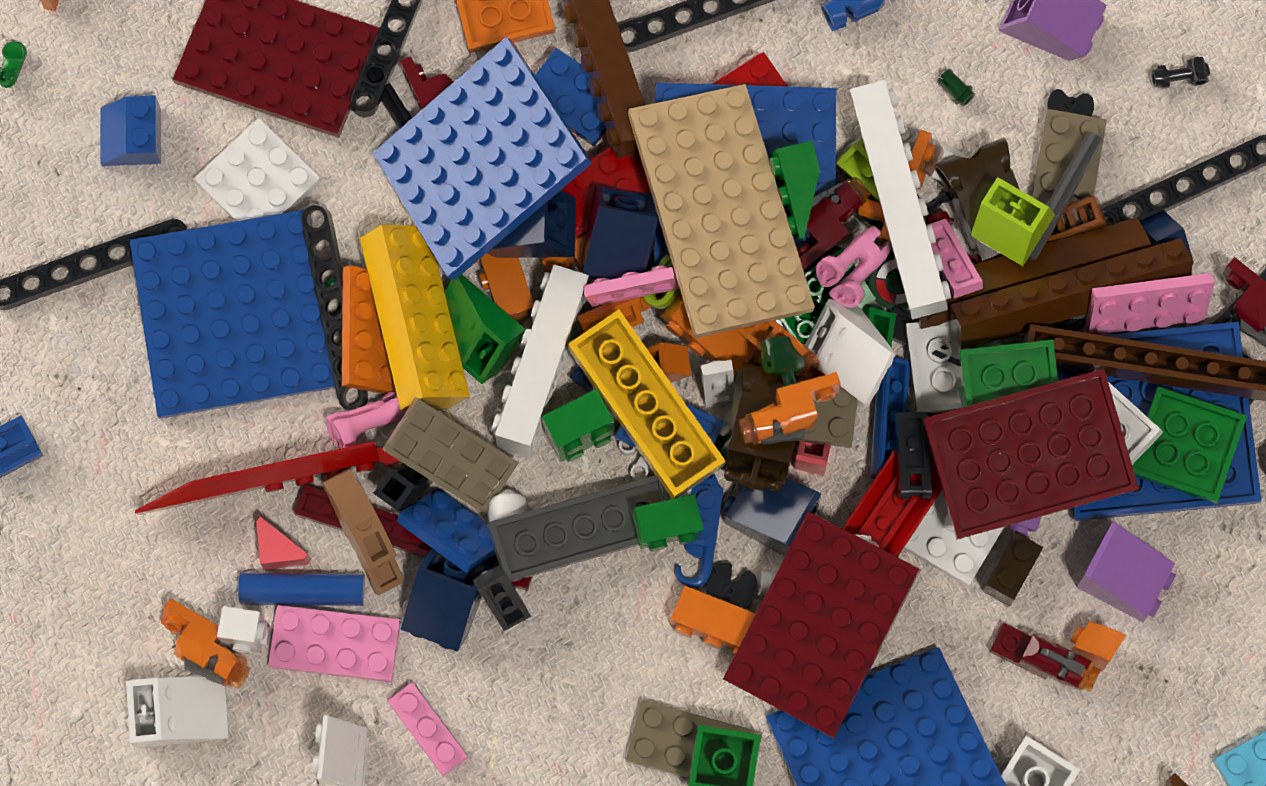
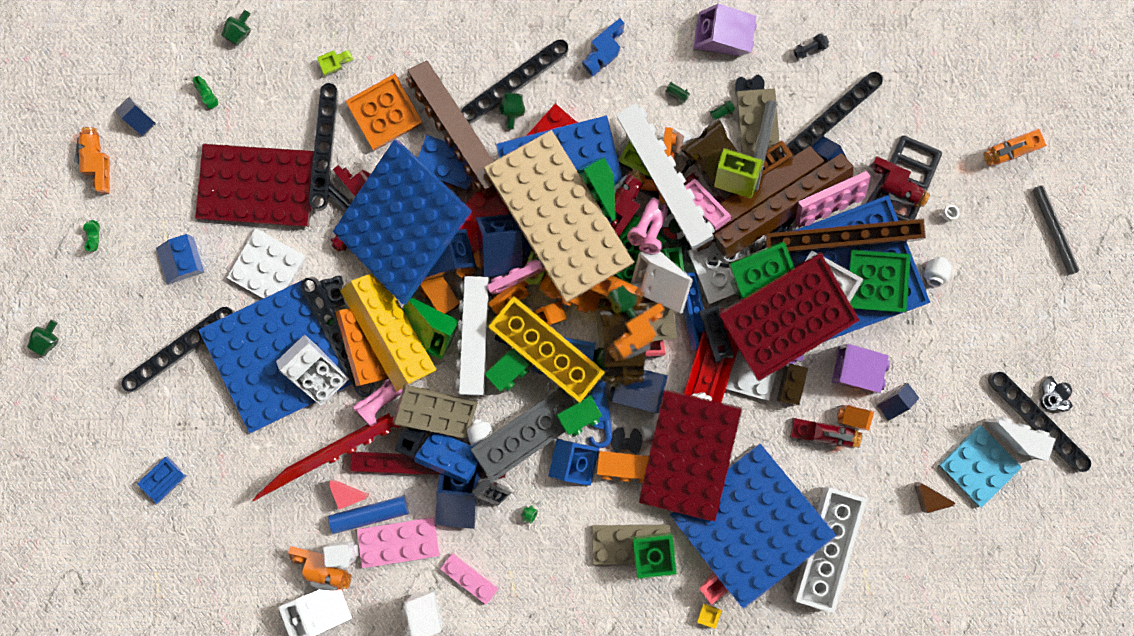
camera: 20 degrees left, 10 degrees up
medium nougat slope [322,469,405,596] -> none
white plate [701,360,735,408] -> none
none -> white slope [276,335,349,406]
none -> black plate [319,275,345,308]
none -> dark red plate [331,235,347,252]
none -> dark green piece [499,93,525,129]
none -> green plate [521,505,538,524]
none -> blue slope [548,438,599,486]
none -> dark green pin [710,100,735,121]
none -> dark blue slope [877,383,919,421]

